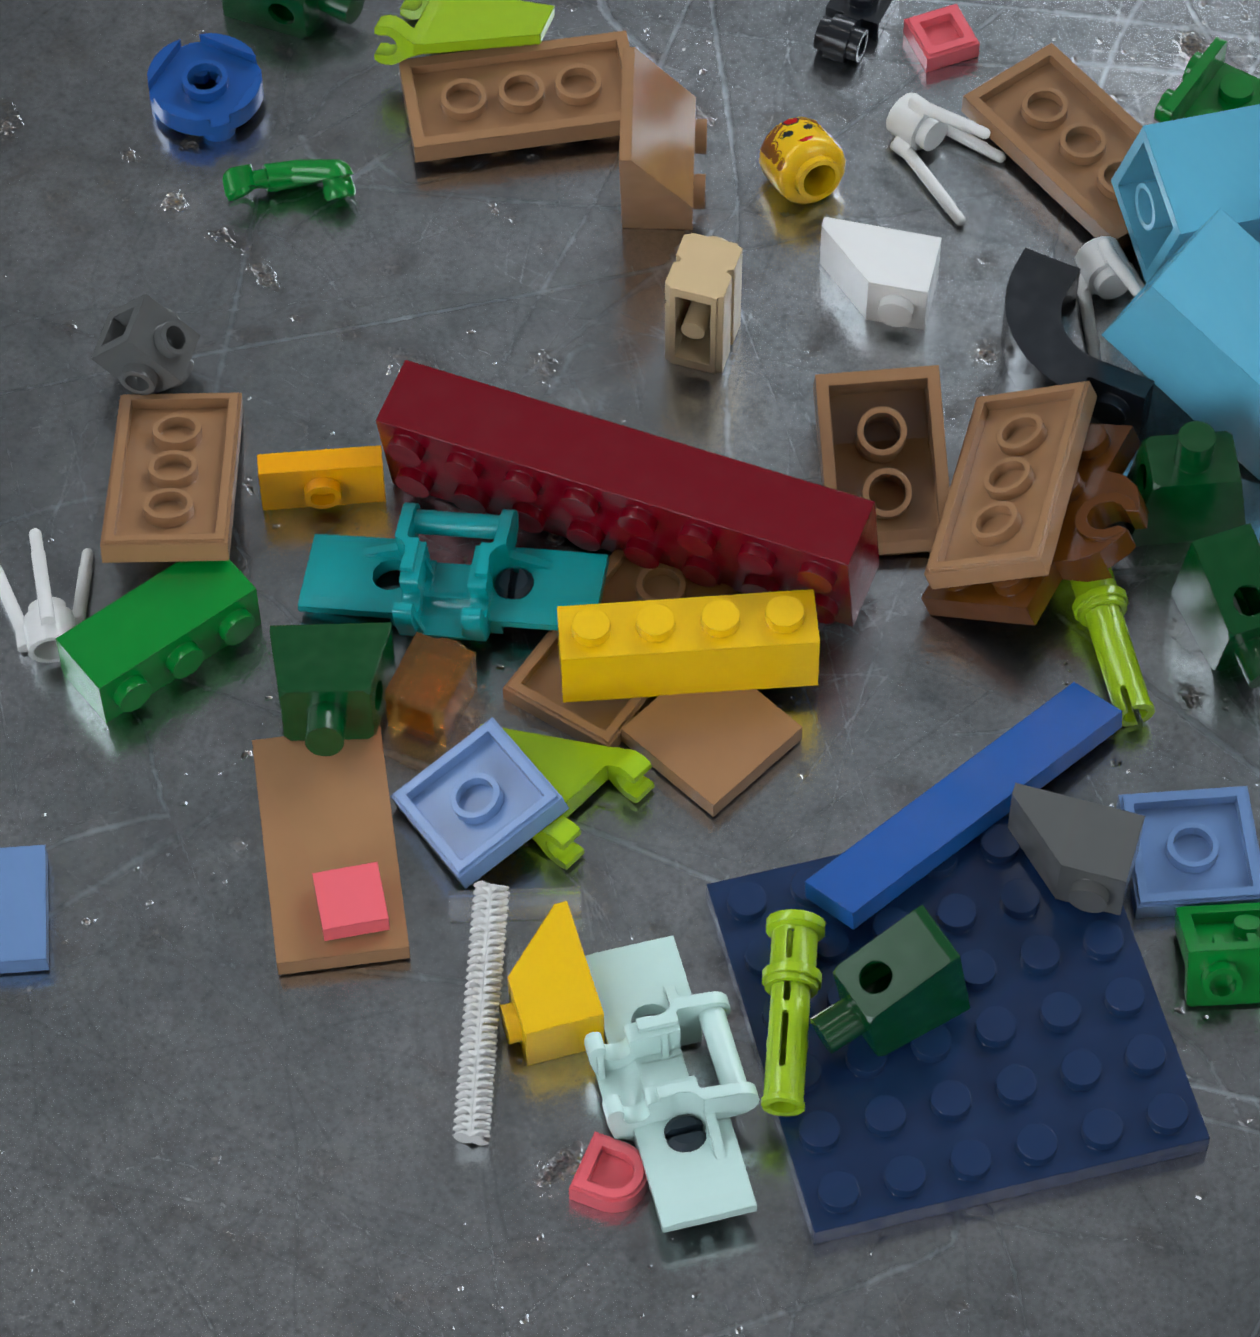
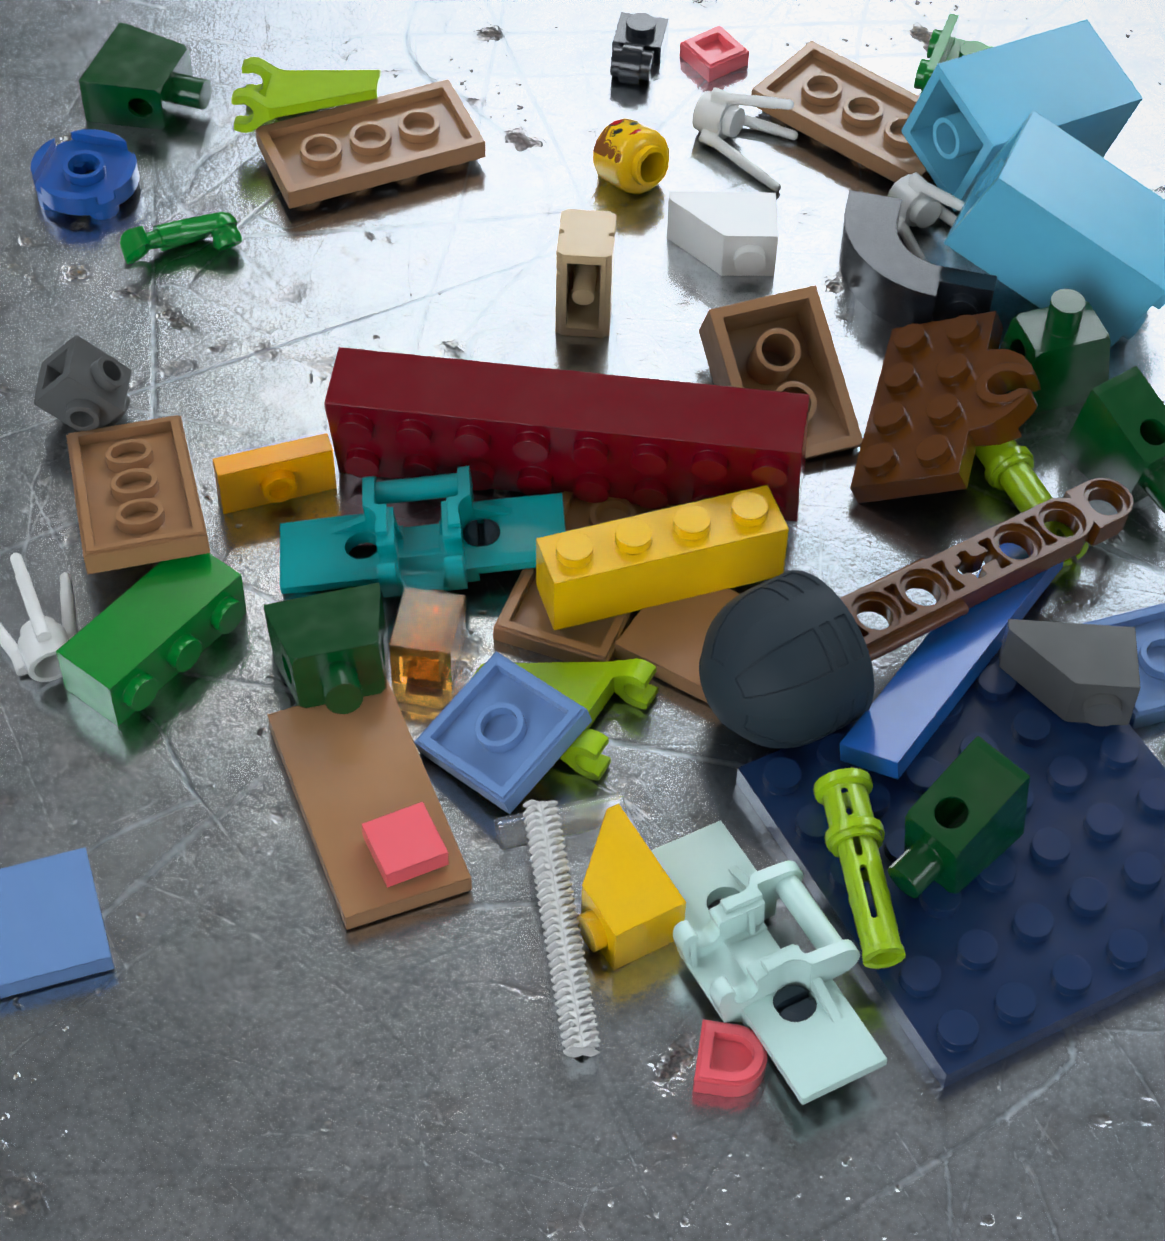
camera: 15 degrees left, 5 degrees down
medium nougat slope [619,47,707,230] -> none
medium nougat tile [924,381,1097,589] -> none
none -> piece [699,478,1134,749]

